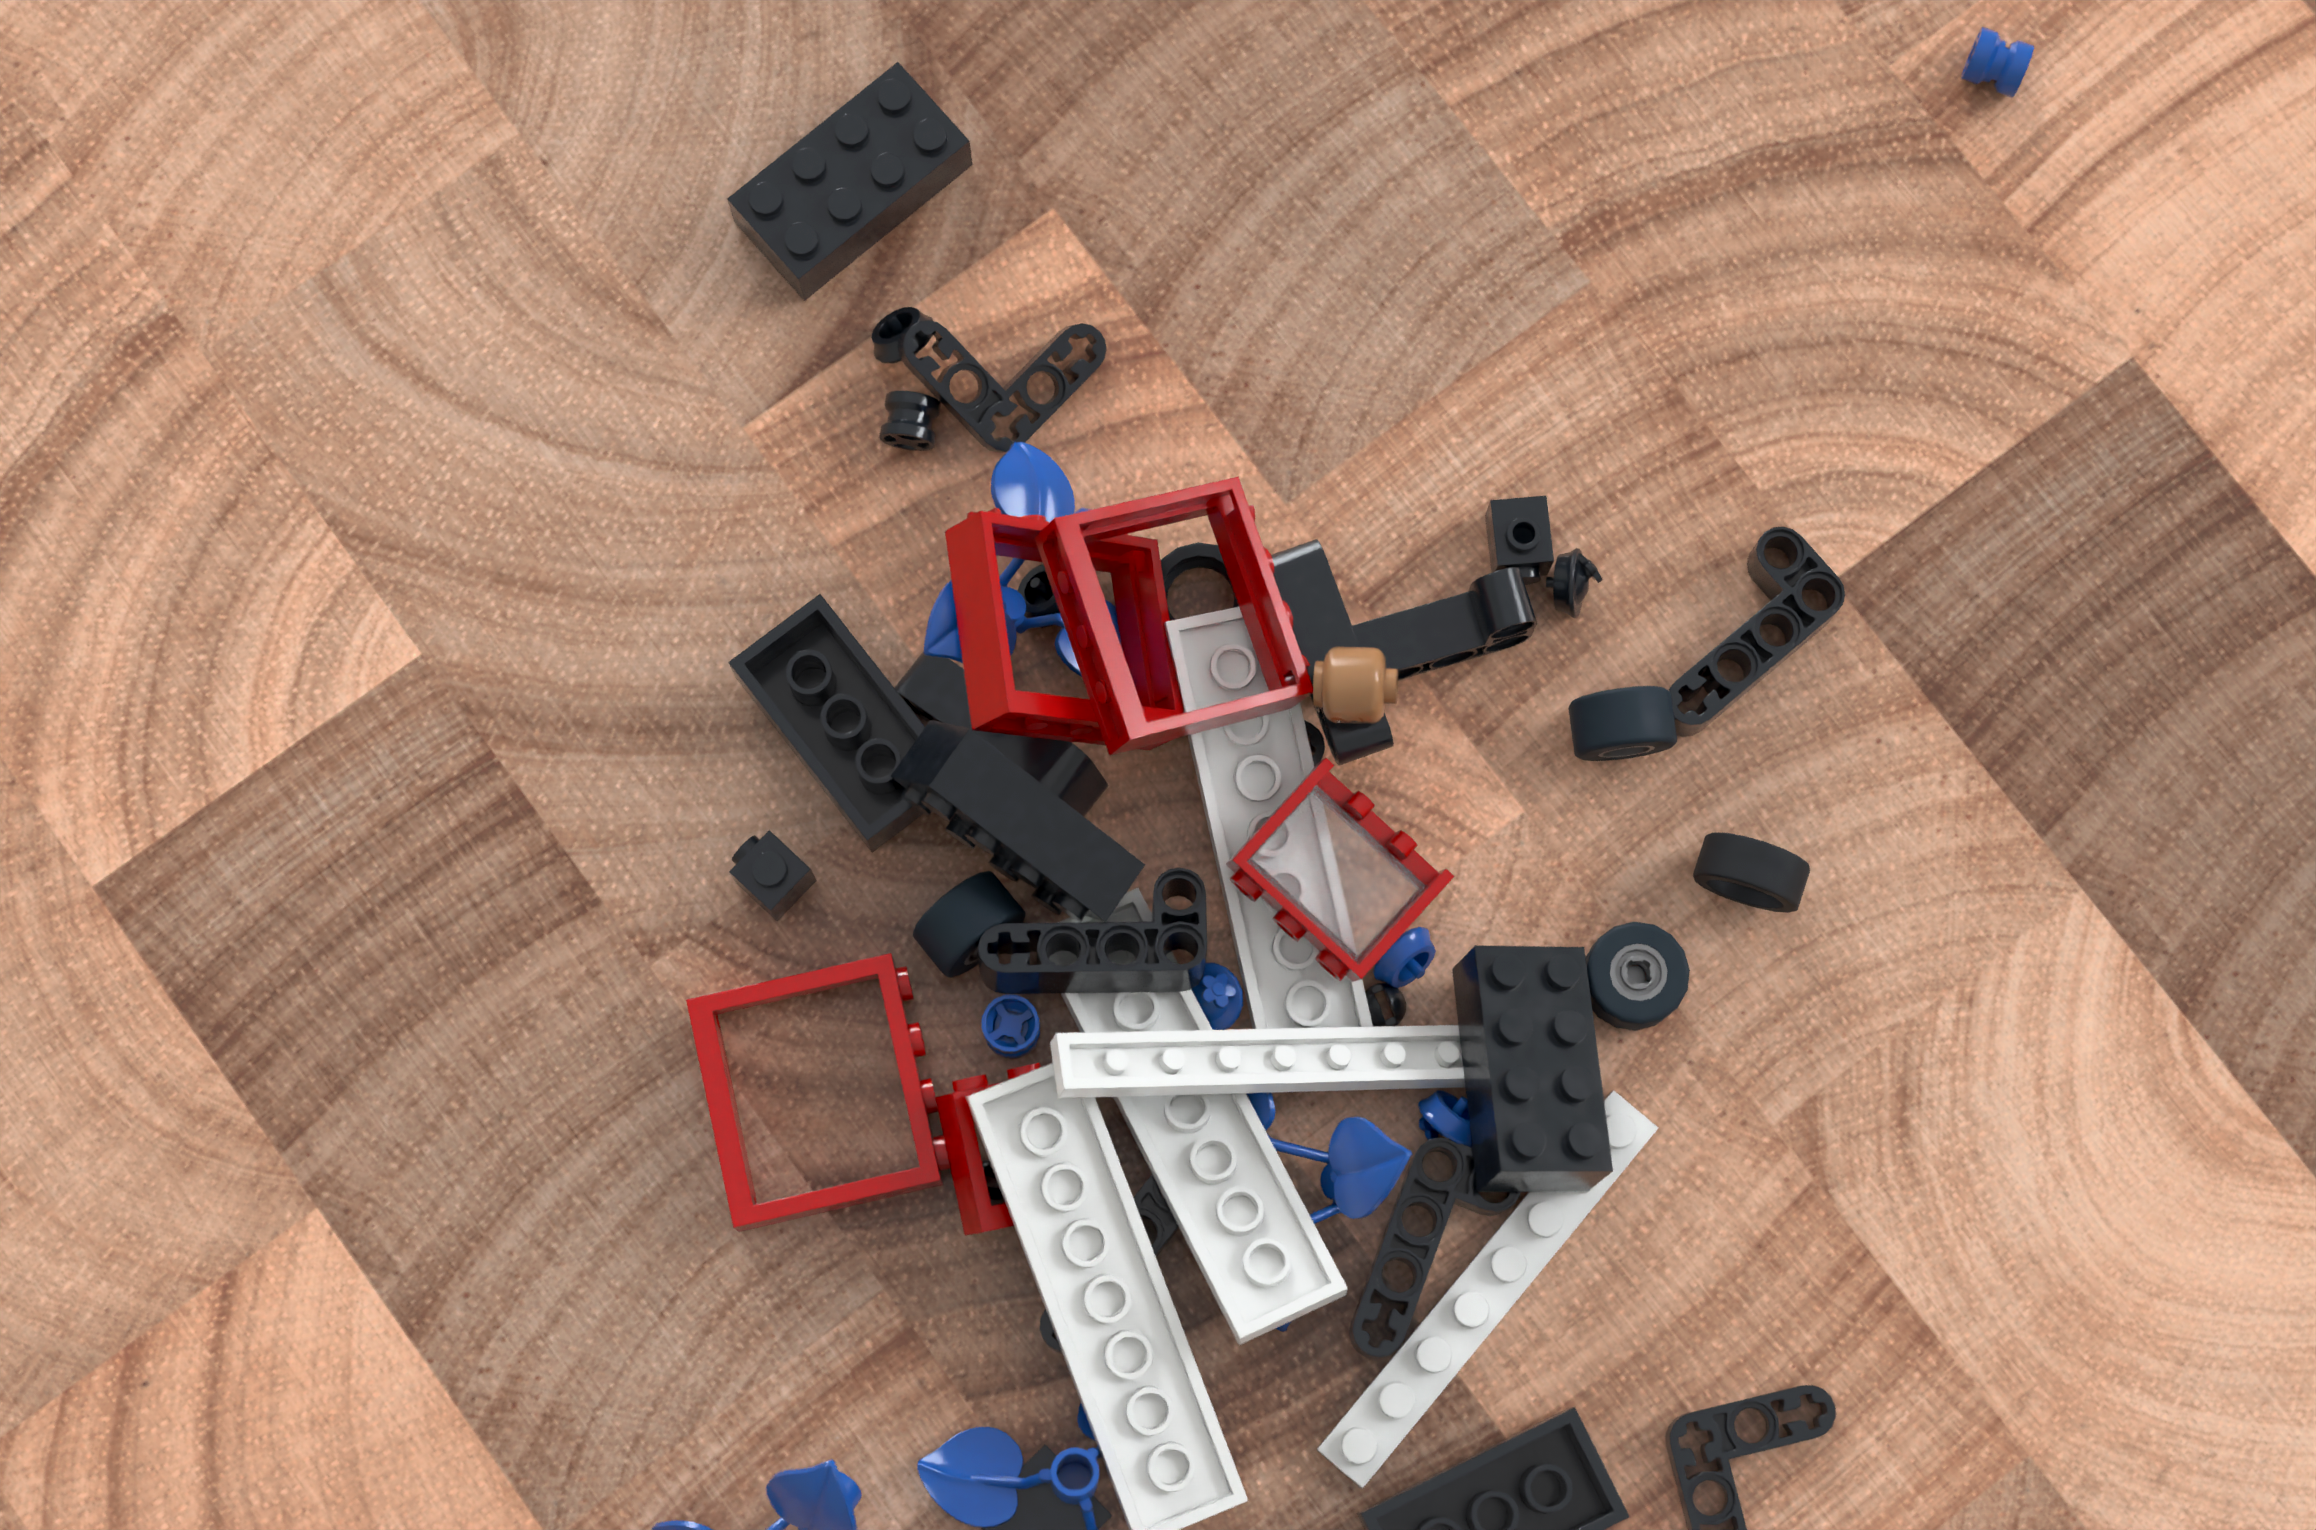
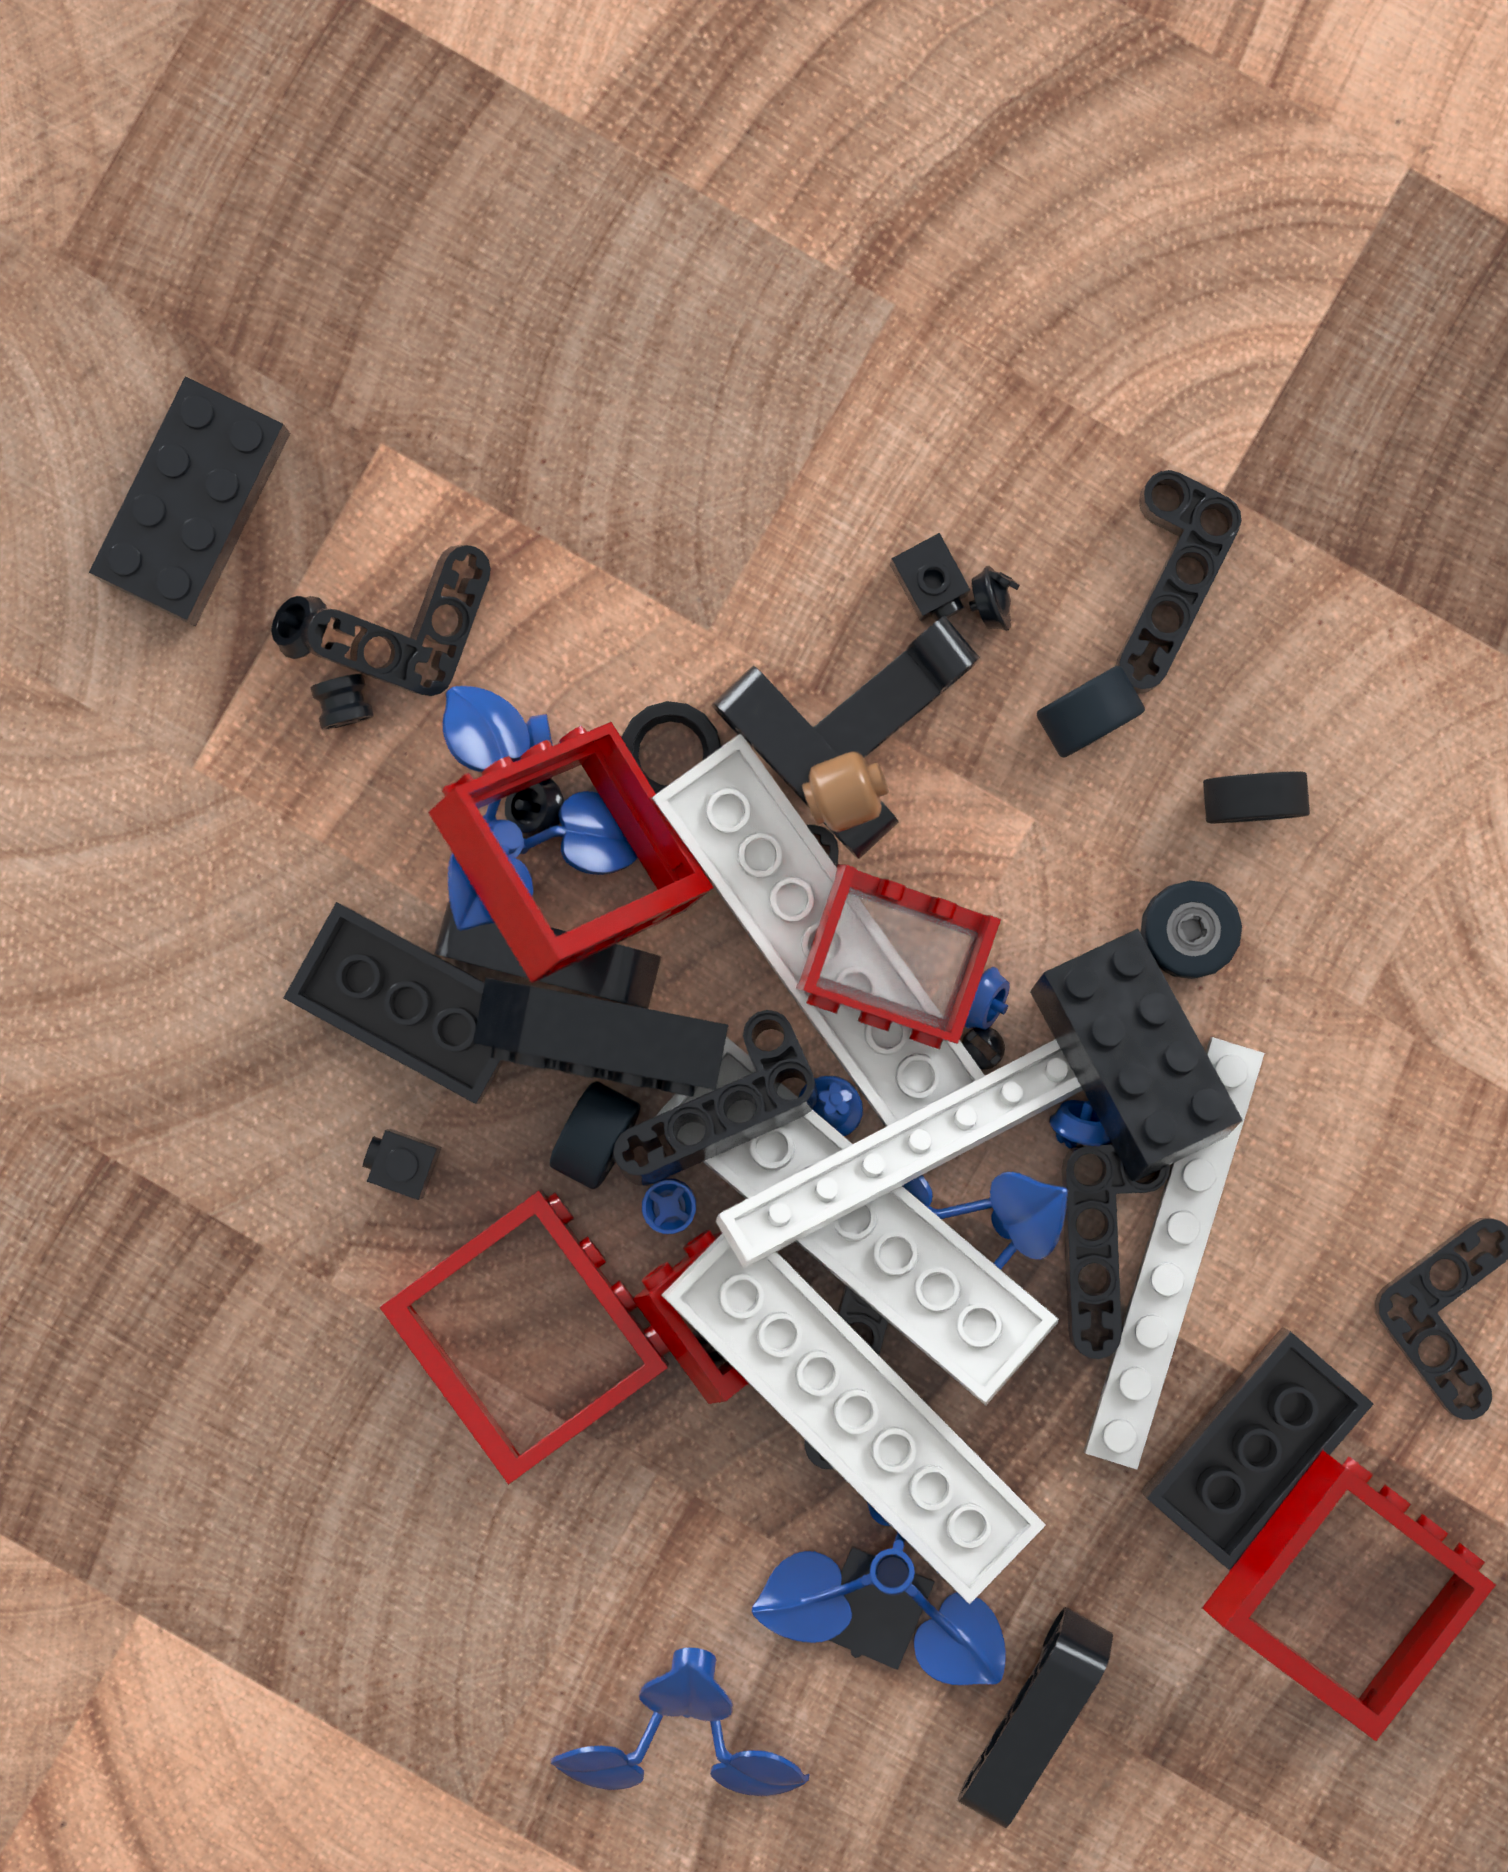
camera: 25 degrees left, 10 degrees up
red window [1035,476,1313,756] -> none

